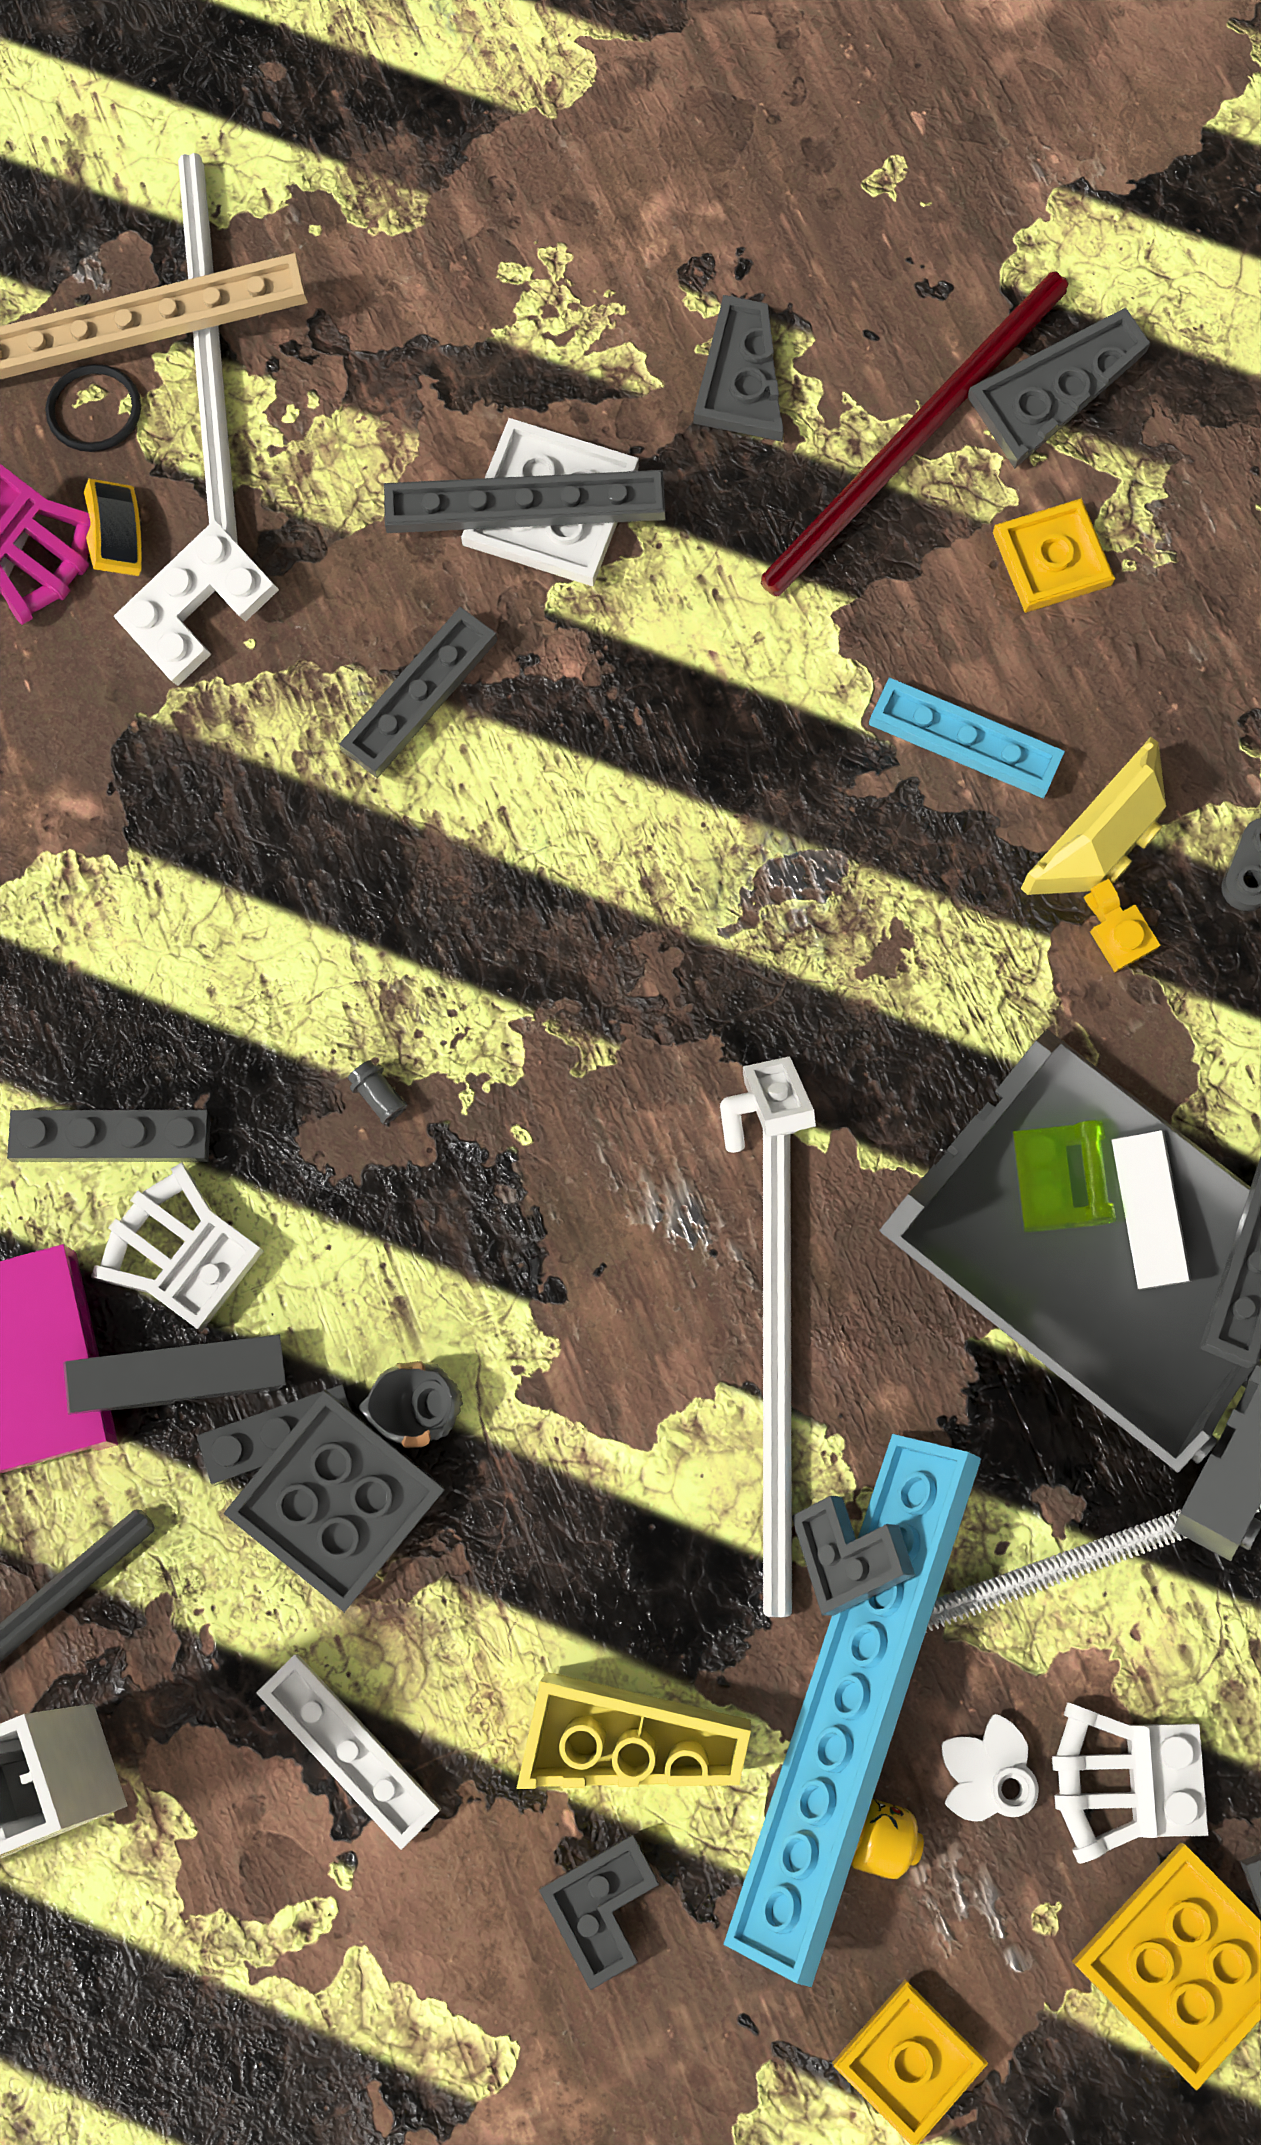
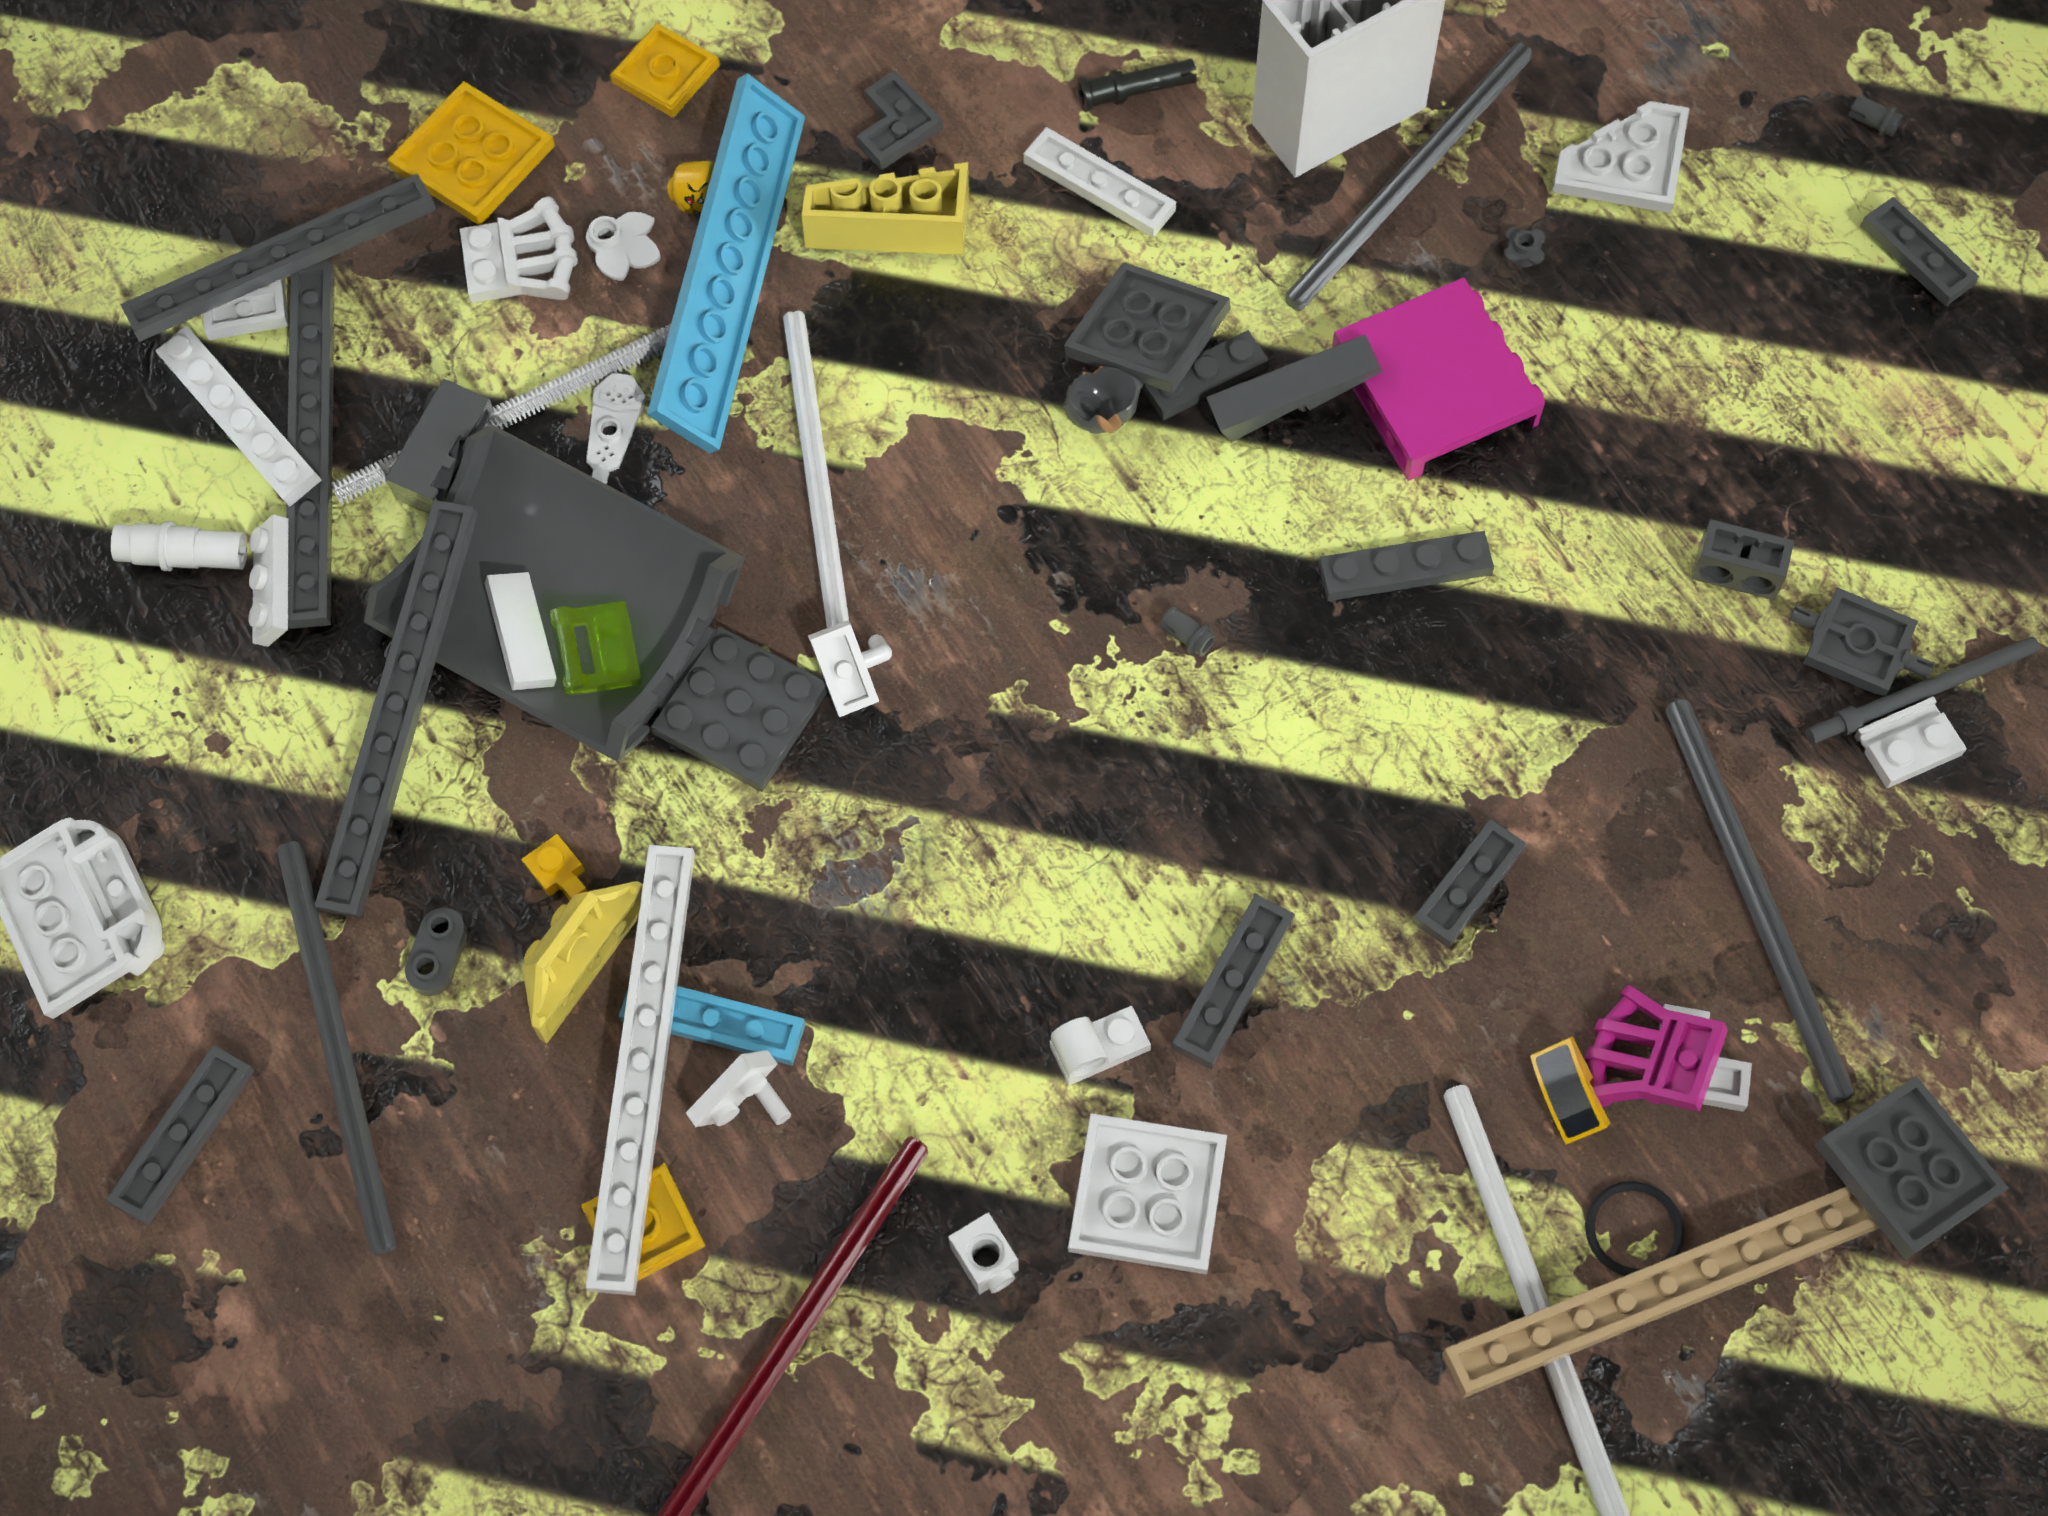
camera: 170 degrees right, 10 degrees down
white plate [91,1162,264,1332] -> none
white plate [114,520,279,686] -> none
dark grey tile [384,470,665,533] -> none
dark grey wing [693,295,783,442] -> none
dark grey plate [792,1496,915,1616] -> none
dark grey wing [968,308,1150,469] -> none
none -> white piece [586,373,646,484]
none -> white plate [586,845,695,1296]
none -> dark grey plate [651,627,828,792]
none -> white plate [686,1050,791,1127]
none -> white brick [948,1212,1019,1295]
none -> white plate [1050,1005,1151,1086]
none -> pearl dark grey pin [1077,58,1197,112]
none -> dark grey plate [1412,819,1527,948]

